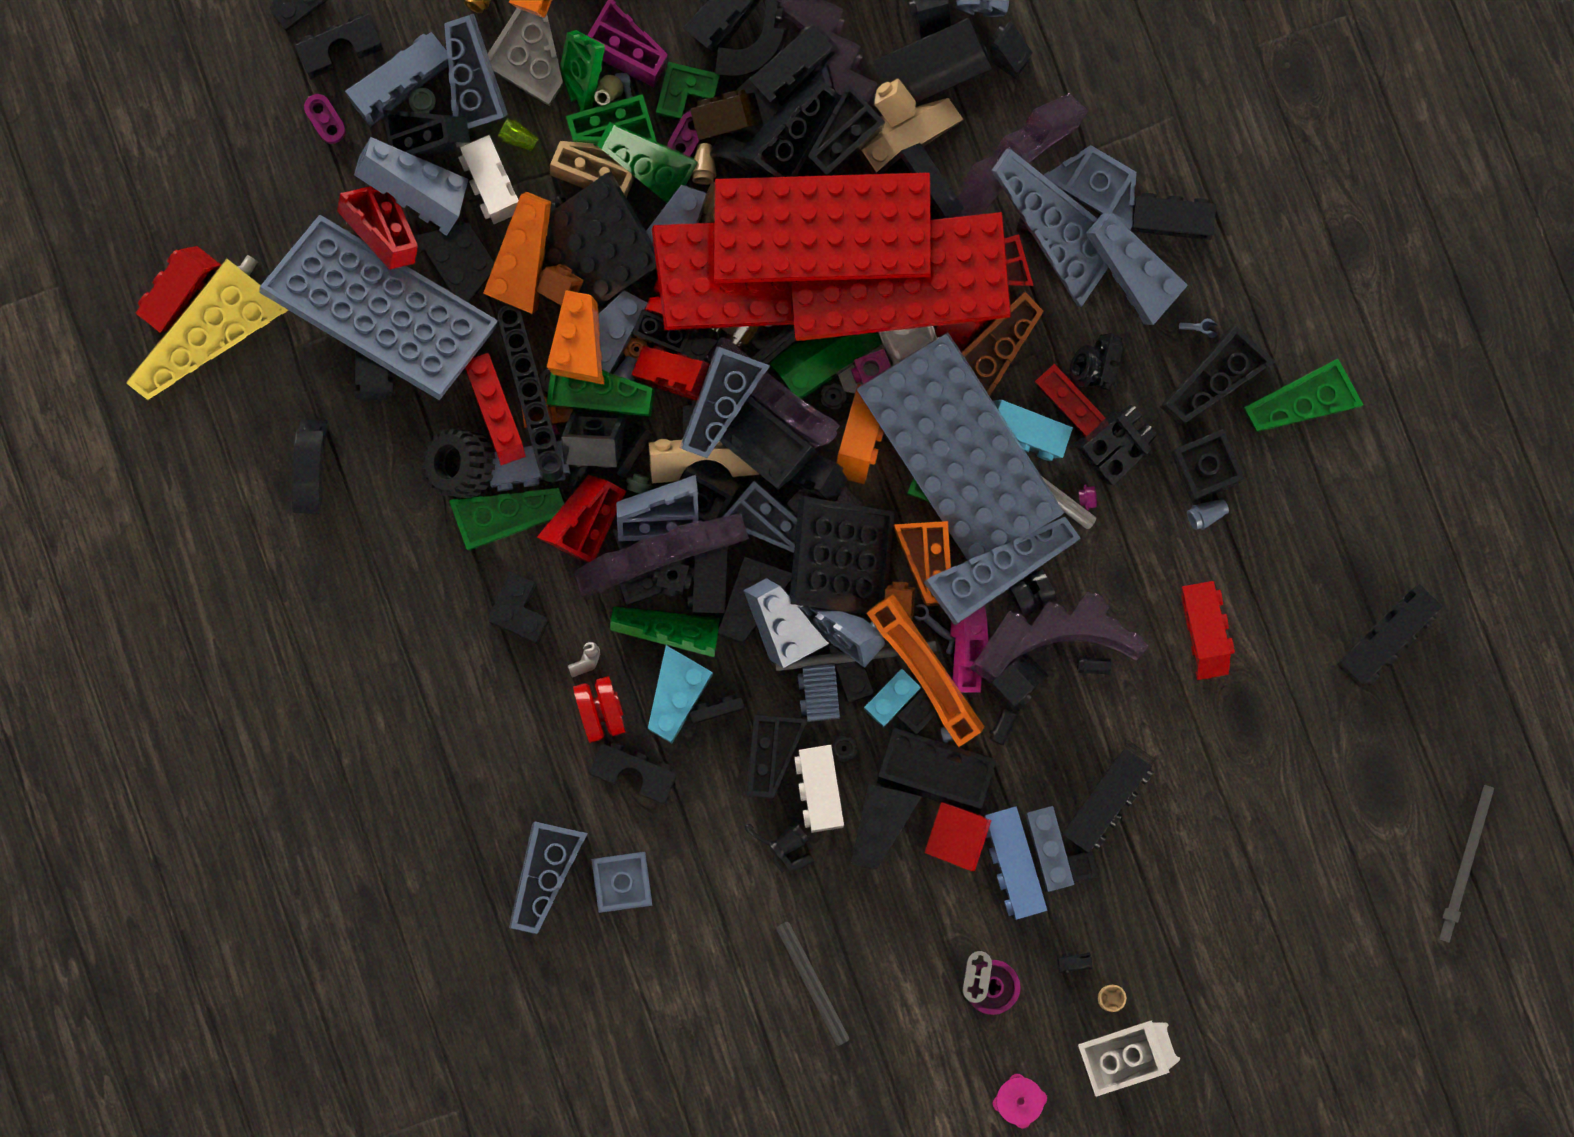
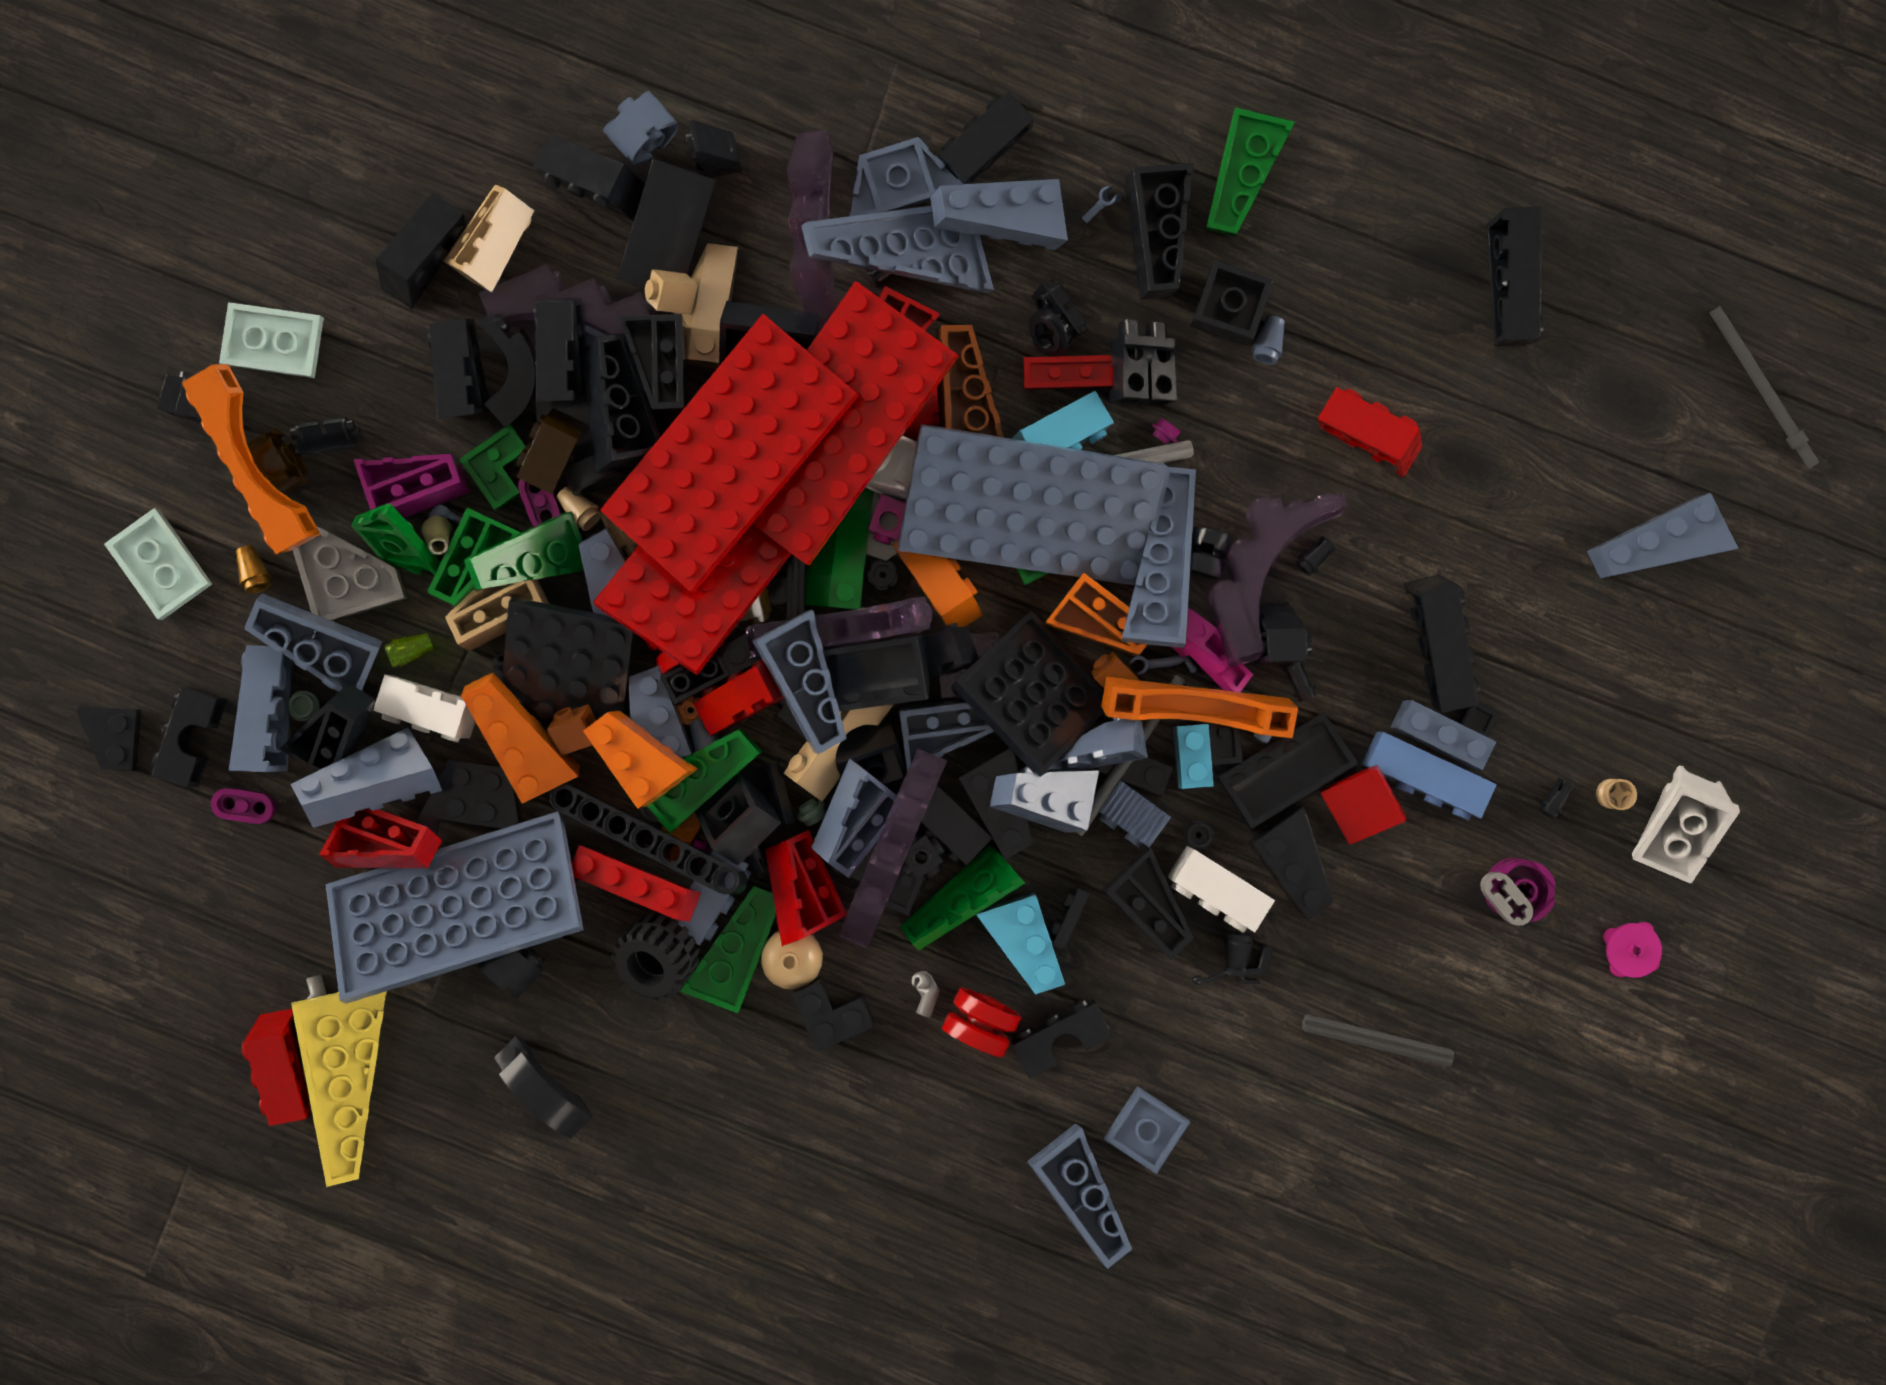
camera: 50 degrees left, 5 degrees up
none -> tan cylinder [761,931,823,990]
none -> sand blue wedge [1587,493,1739,579]

